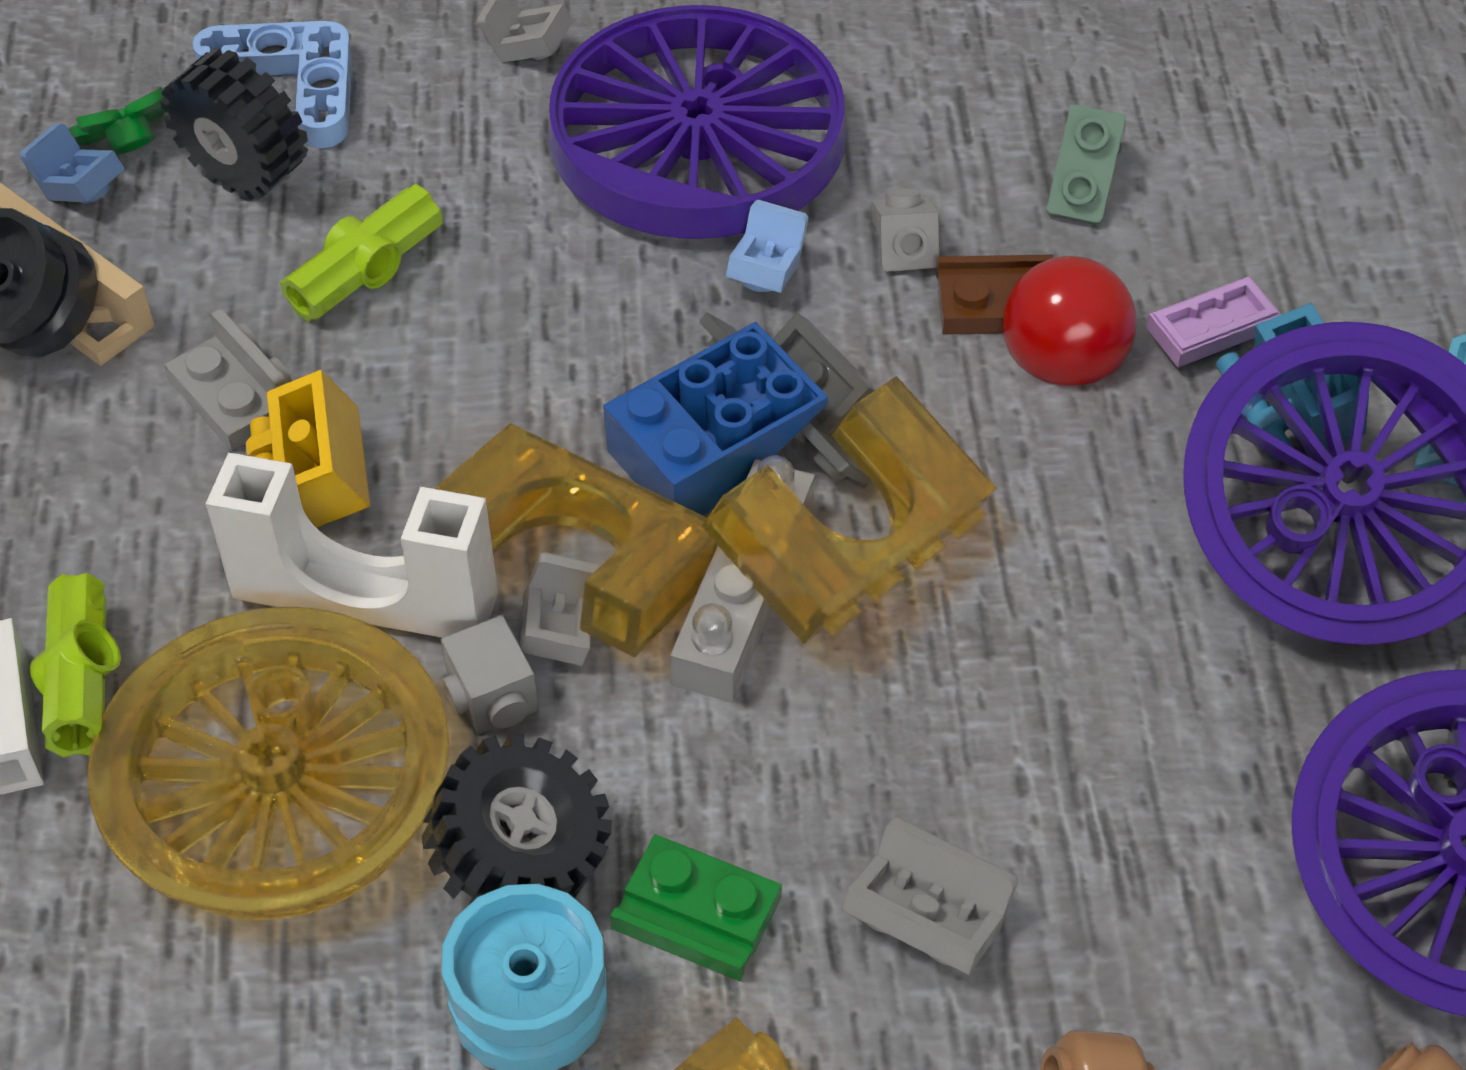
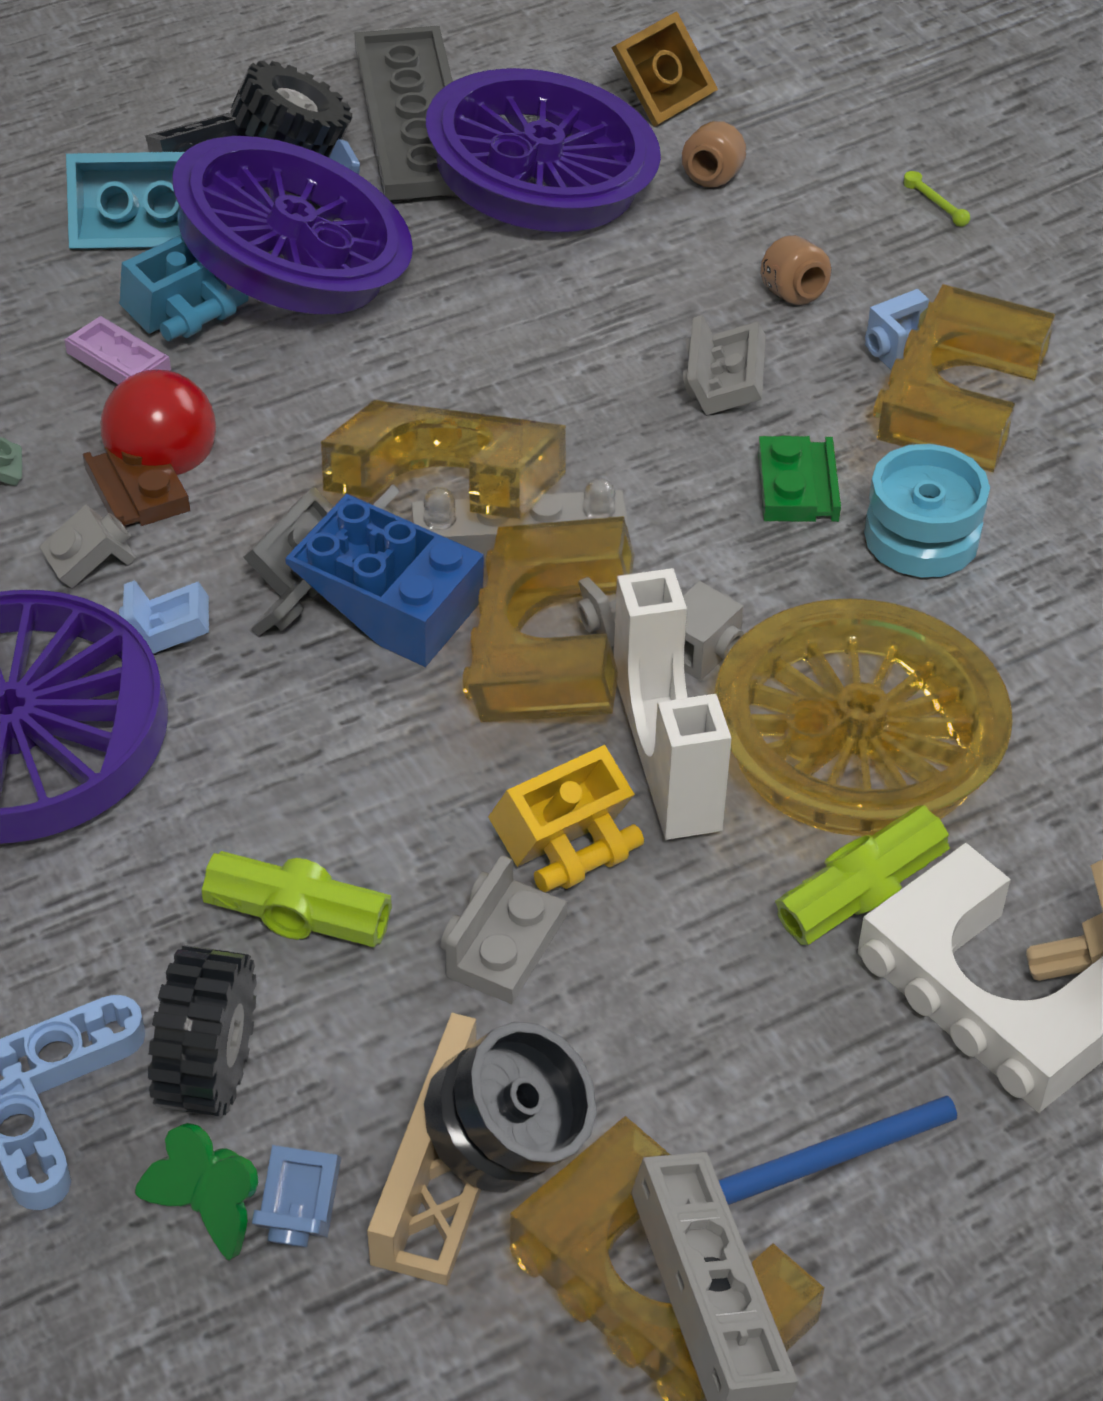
camera: 115 degrees left, 5 degrees down
black wheel [422,734,612,906] -> none

